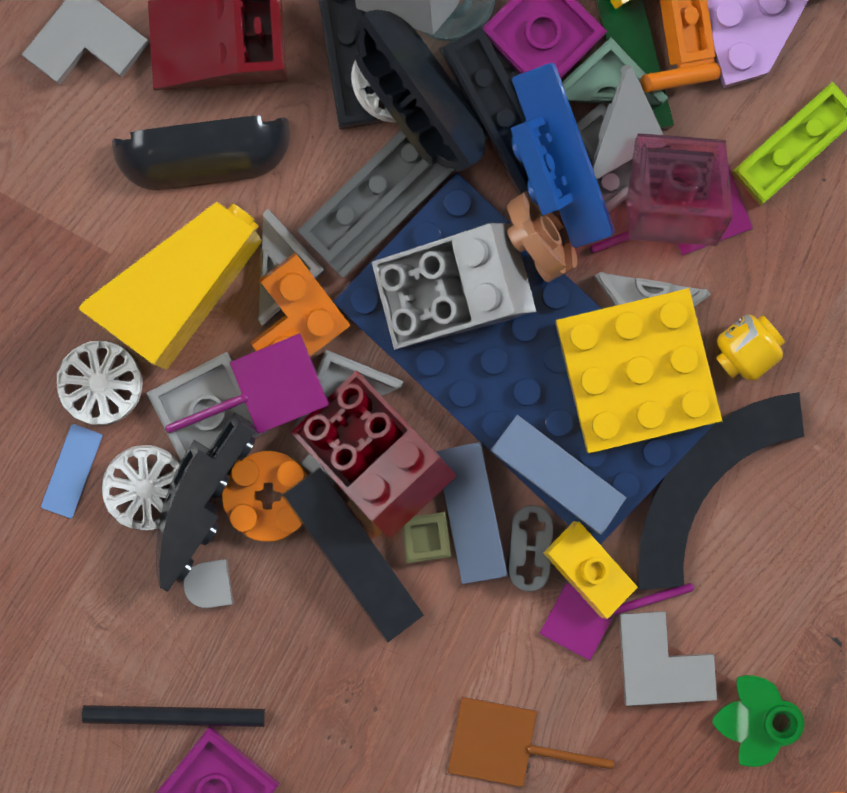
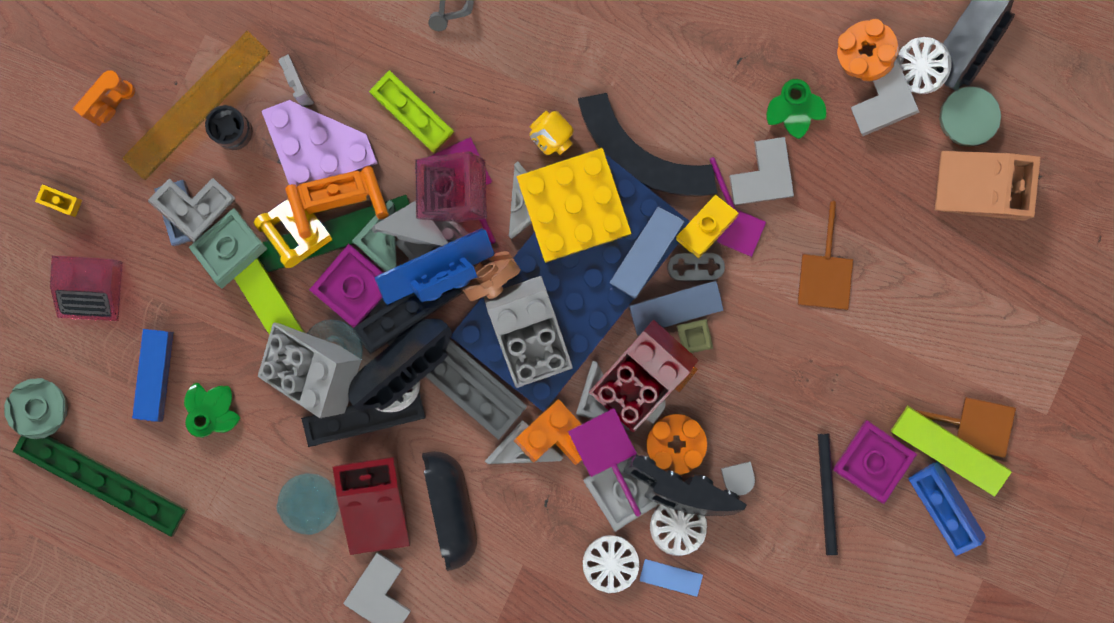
camera: 90 degrees left, 0 degrees up
yellow slope [78,202,262,370] -> none
black tile [281,468,424,642] -> none

